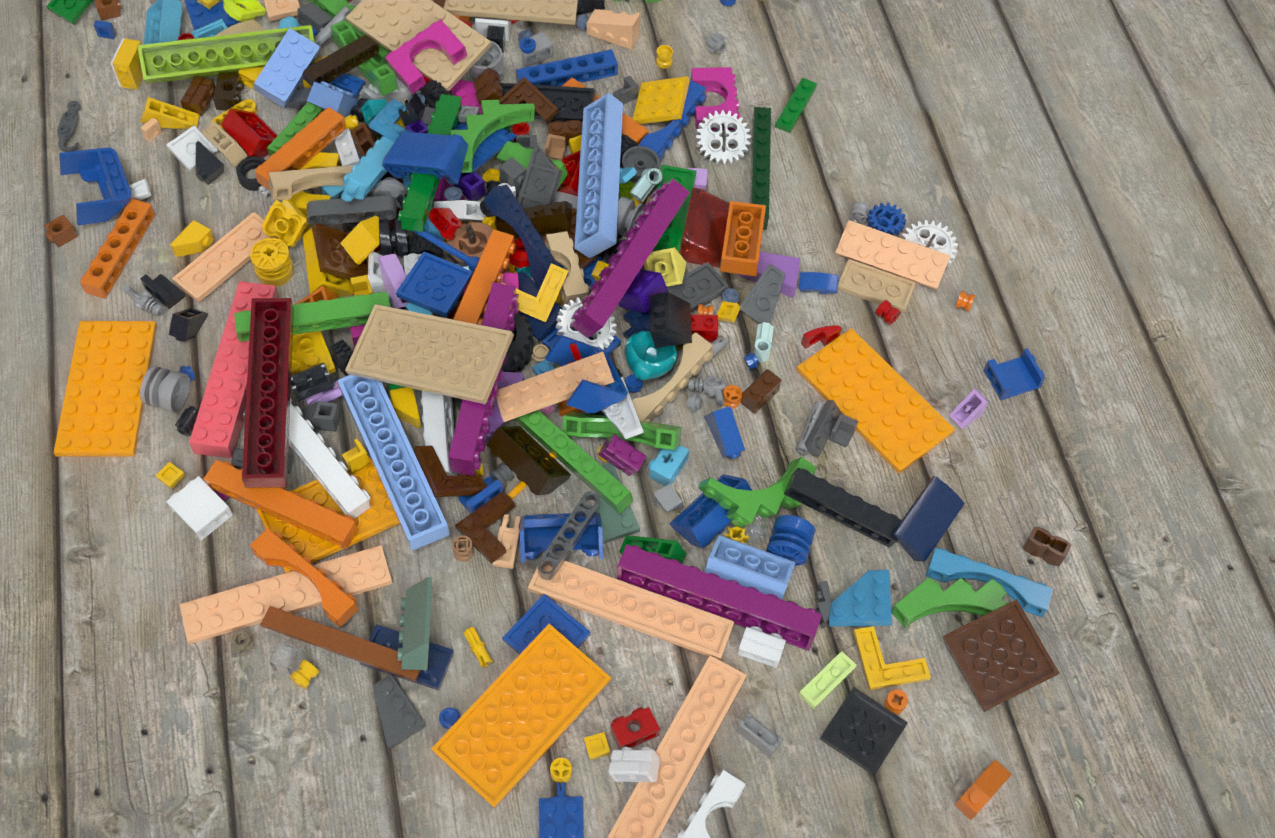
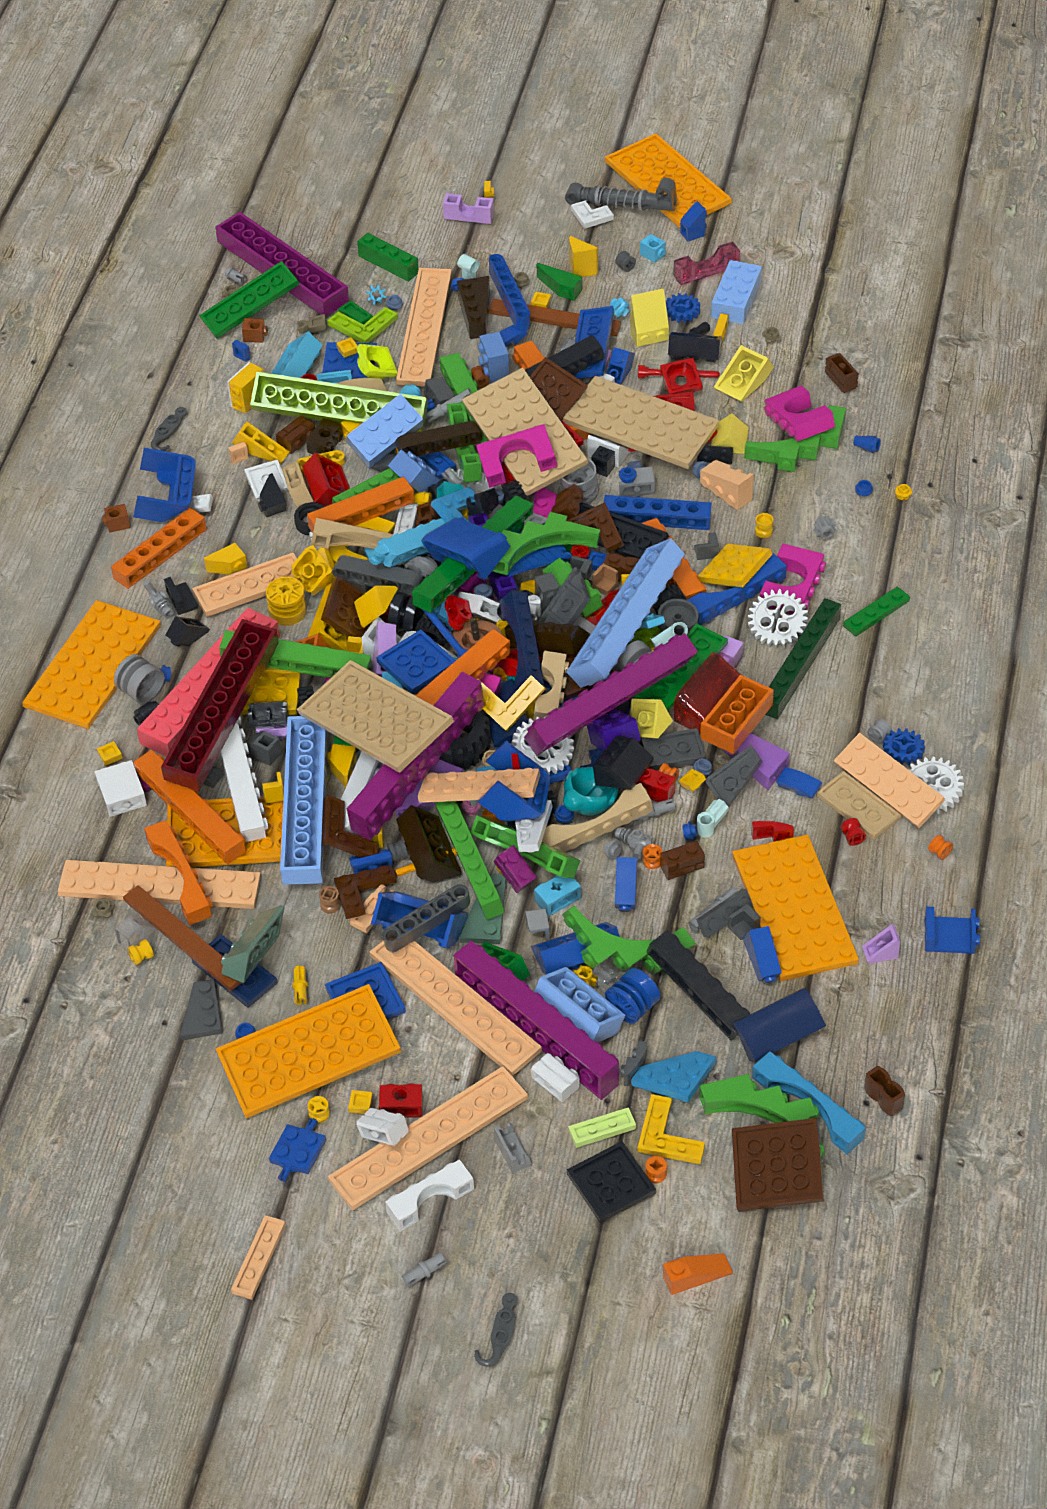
camera: 30 degrees right, 10 degrees down
none -> blue plate [588,551,607,570]
none -> blue slope [743,926,781,983]

